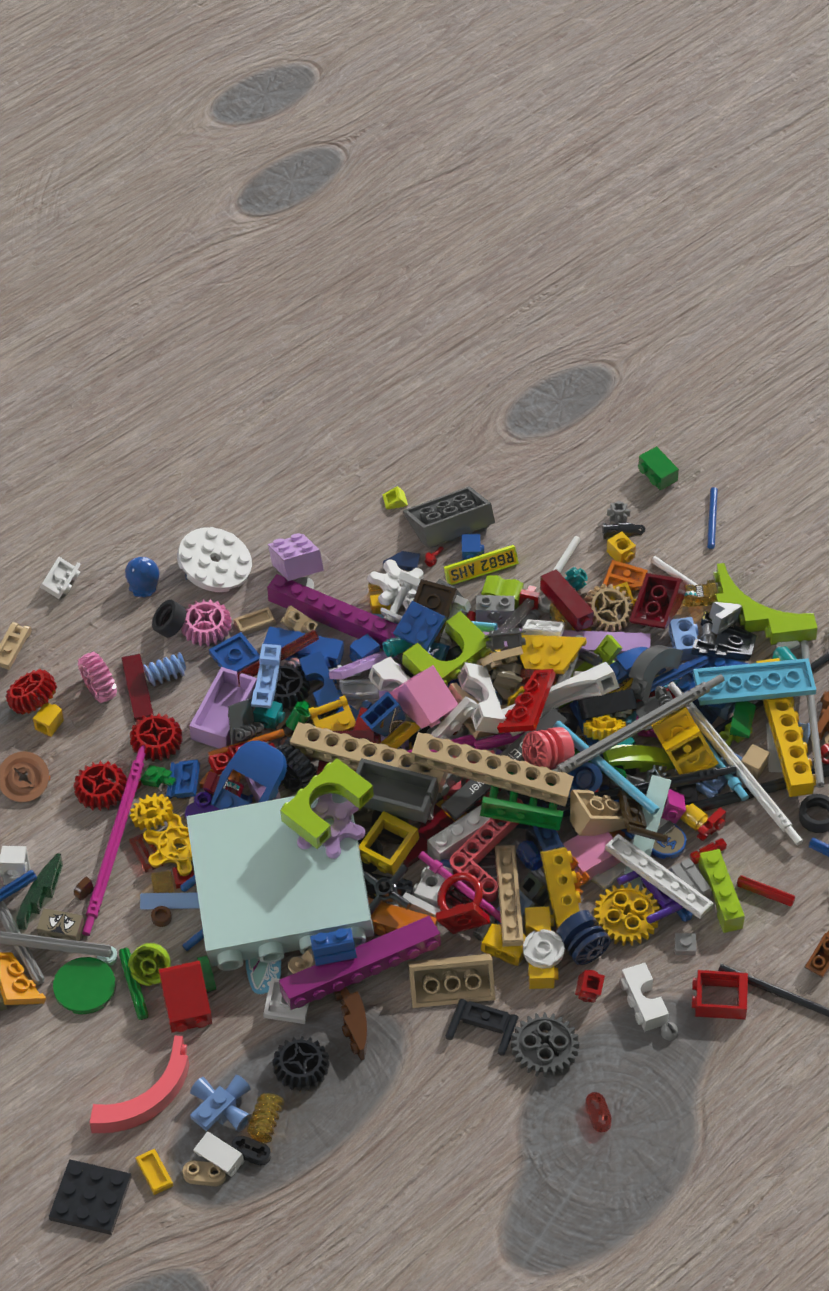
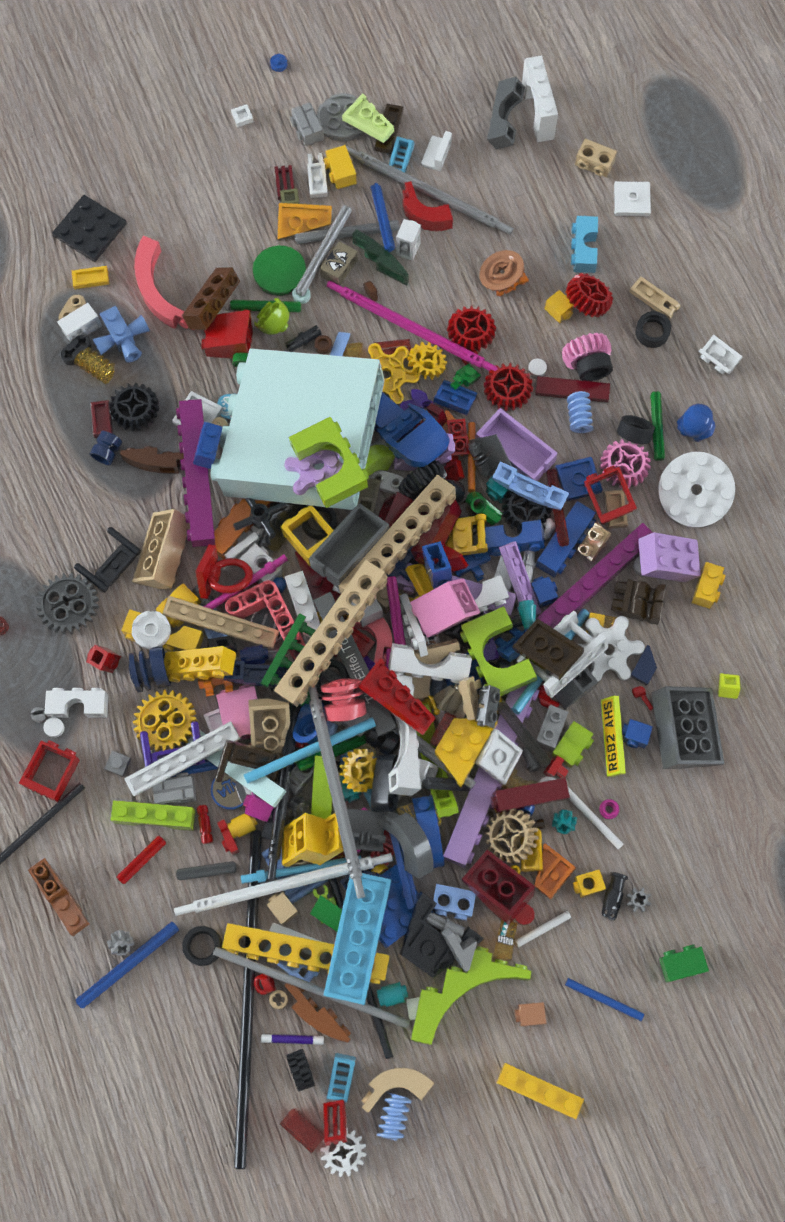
camera: 110 degrees right, 20 degrees up
blue plate [393,601,446,652] -> none
none -> white tile [43,717,64,738]
none -> dark blue wheel [89,431,123,466]
none -> dark red tile [90,400,113,438]
none -> dark grey axle [176,861,236,880]
none -> reddish brown brick [182,267,240,330]
none -> black pin [285,325,322,352]
none -> yellow arch [496,1063,584,1119]
none -> nougat brick [514,1002,546,1027]
none -> white tile [528,359,547,378]
none -> black tyre [576,353,613,381]
none -> red window [584,466,637,525]
none -> dark pink plate [599,799,619,819]
none -> dark brown hips [611,579,666,625]
none -> black tyre [635,311,672,348]
none -> green axle [650,391,665,461]
none -> yellow brick [691,562,726,609]

